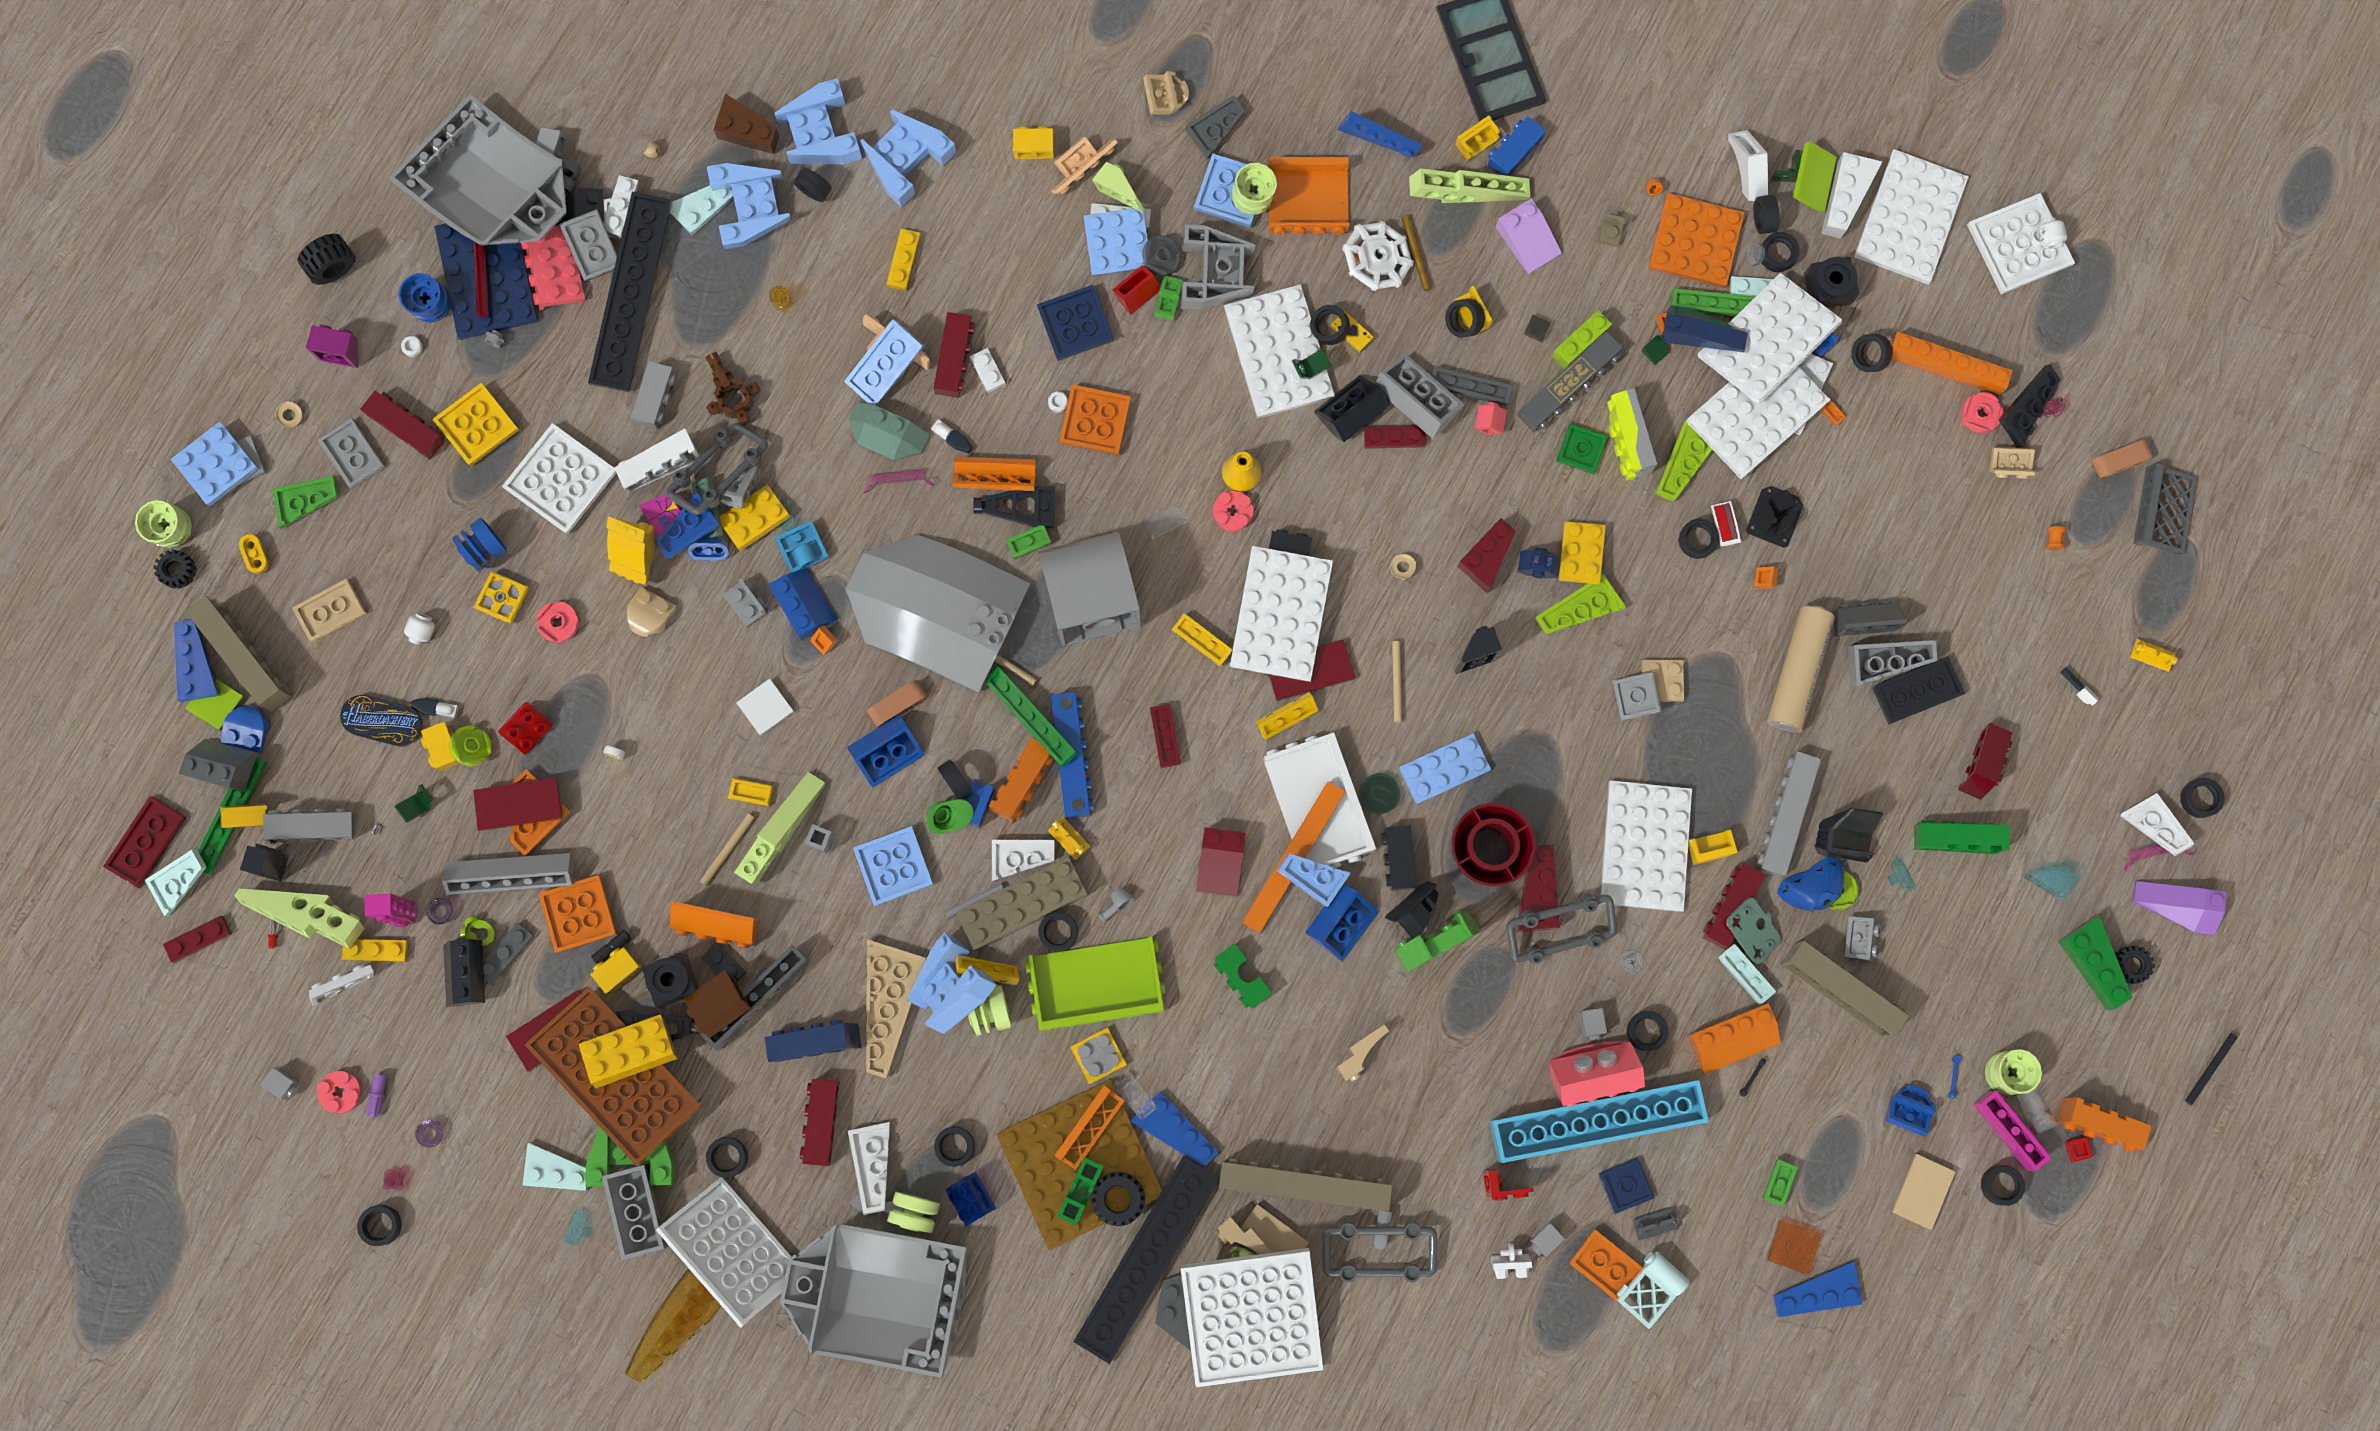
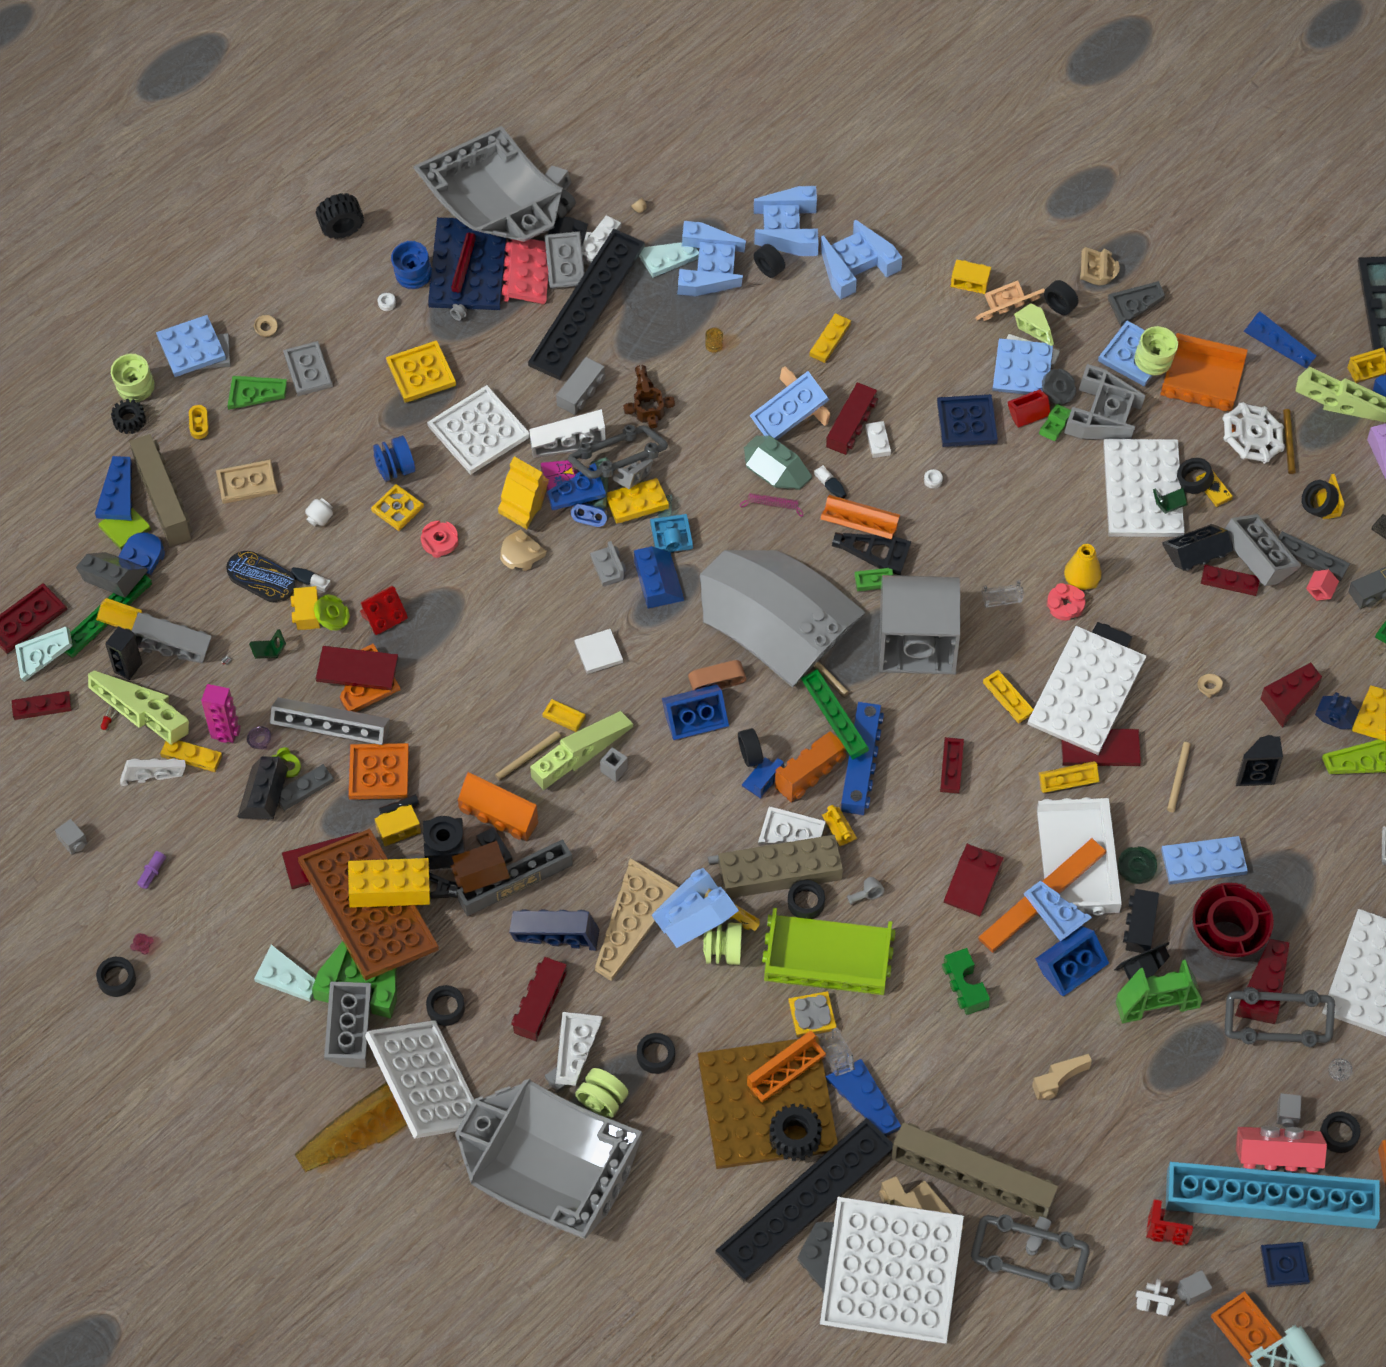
camera: 20 degrees right, 20 degrees down
magenta slope [306,324,359,368] -> none
coral plate [317,1071,362,1113] -> none
dark red brick [360,390,444,460] -> none
clear purple piece [415,1120,443,1148] -> none
clear light blue piece [564,1209,592,1247] -> none
white tile [603,745,625,760] -> none
reddish brown wedge [713,93,780,154] -> none
orange plate [810,625,837,655] -> none
light blue plate [853,826,933,907] -> none
bright green piece [926,799,973,834] -> none
clear blue bracket [946,1172,996,1226] -> none
green arch [1057,1157,1104,1226] -> none
orange plate [1059,384,1131,456] -> none
dark grey hinge [1632,1208,1679,1241] -> none
none -> black tyre [1044,280,1079,315]

